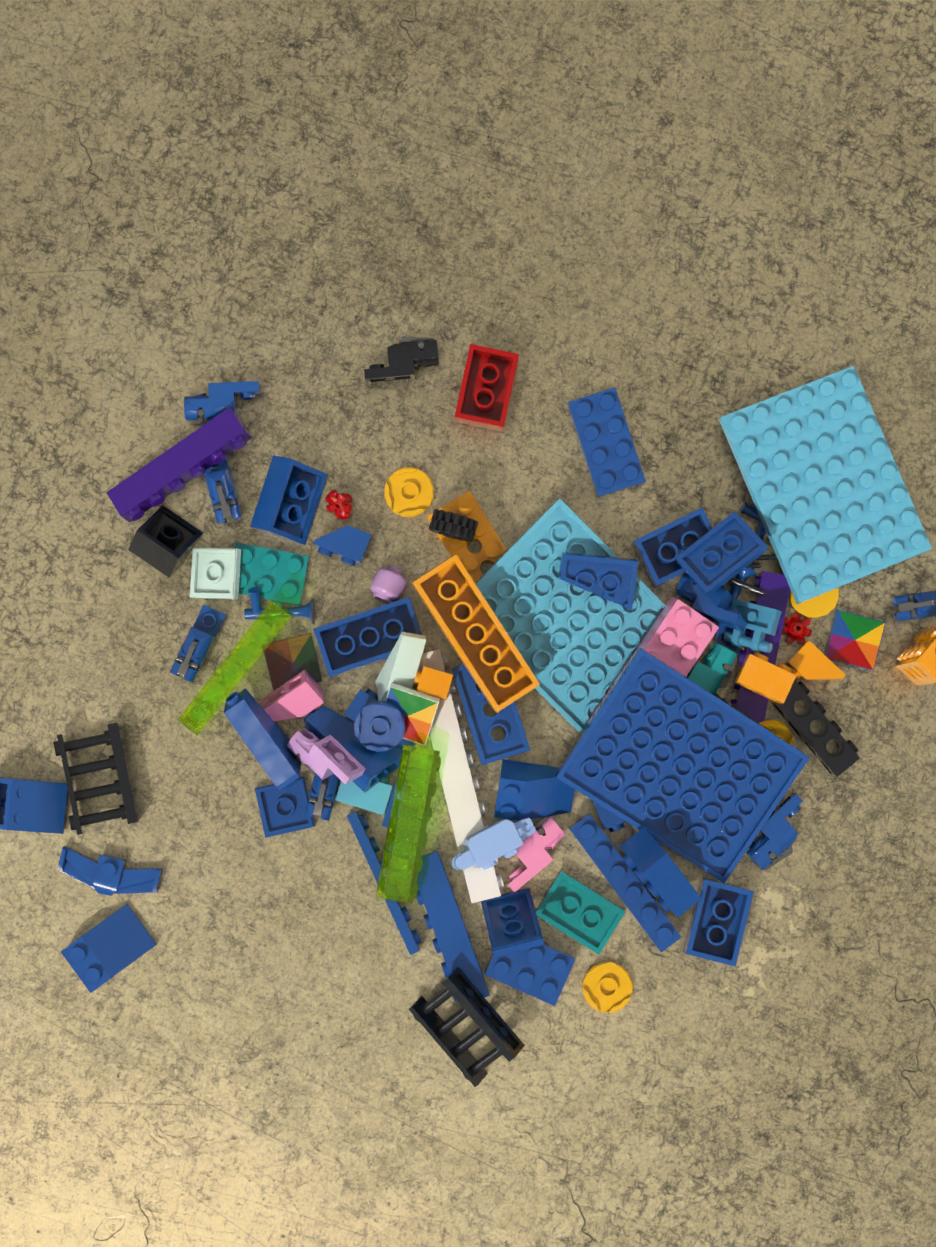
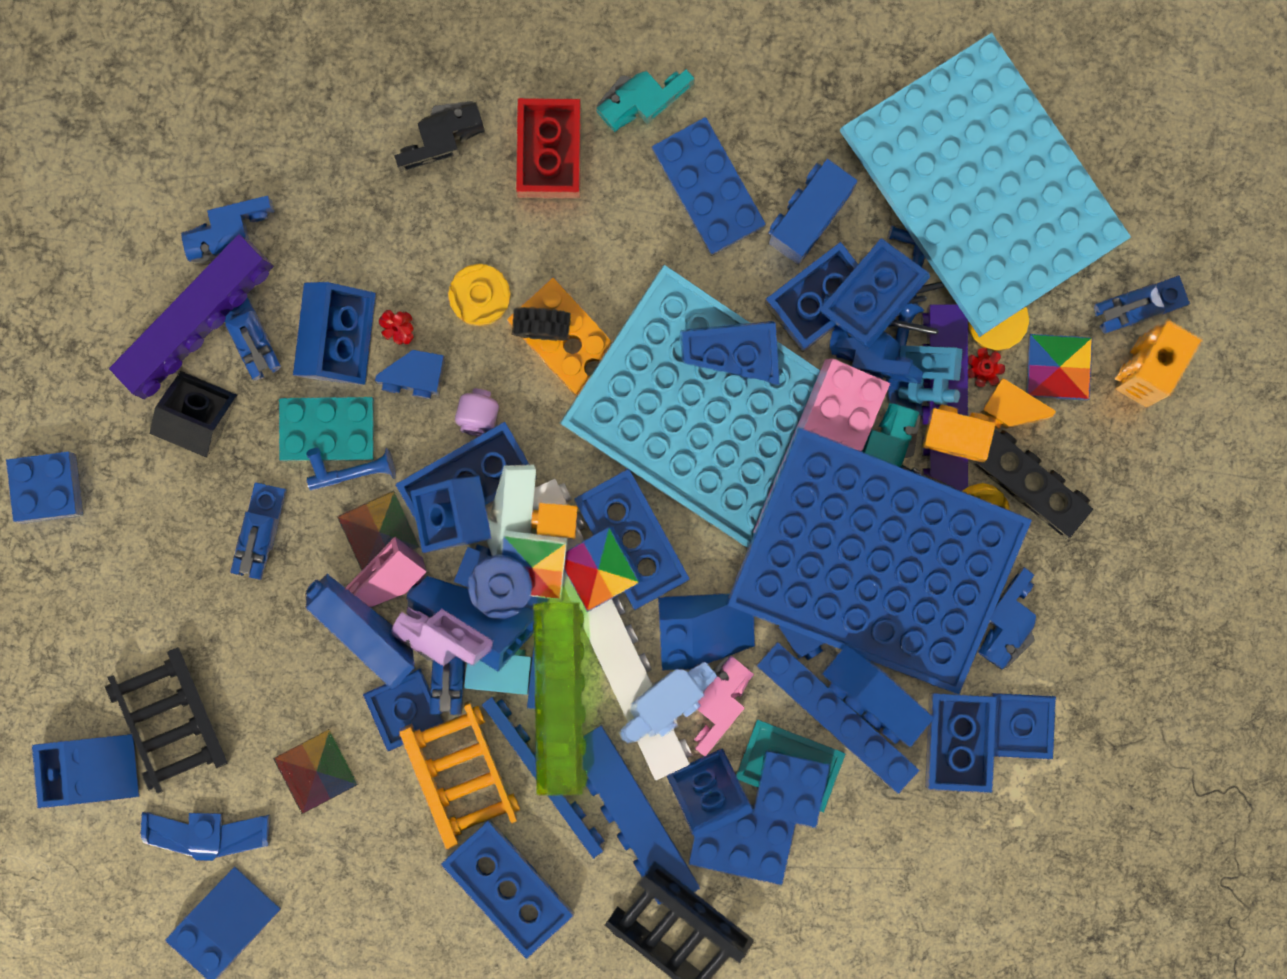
camera: 10 degrees left, 0 degrees up
clear neon green brick [178,599,293,735] -> none
light aqua tile [190,548,241,599] -> none
light orange brick [411,554,540,713] -> none
yellow tile [582,962,633,1013] -> none
none -> blue brick [6,451,84,524]
none -> clear smoke tile [273,729,359,814]
none -> light orange fence [399,700,521,849]
none -> blue slope [410,476,492,553]
none -> blue brick [441,820,575,959]
none -> tile [564,526,643,612]
none -> teal plate [596,69,694,132]
none -> blue brick [753,750,830,828]
none -> blue brick [768,159,858,266]
none -> blue tile [991,693,1056,759]

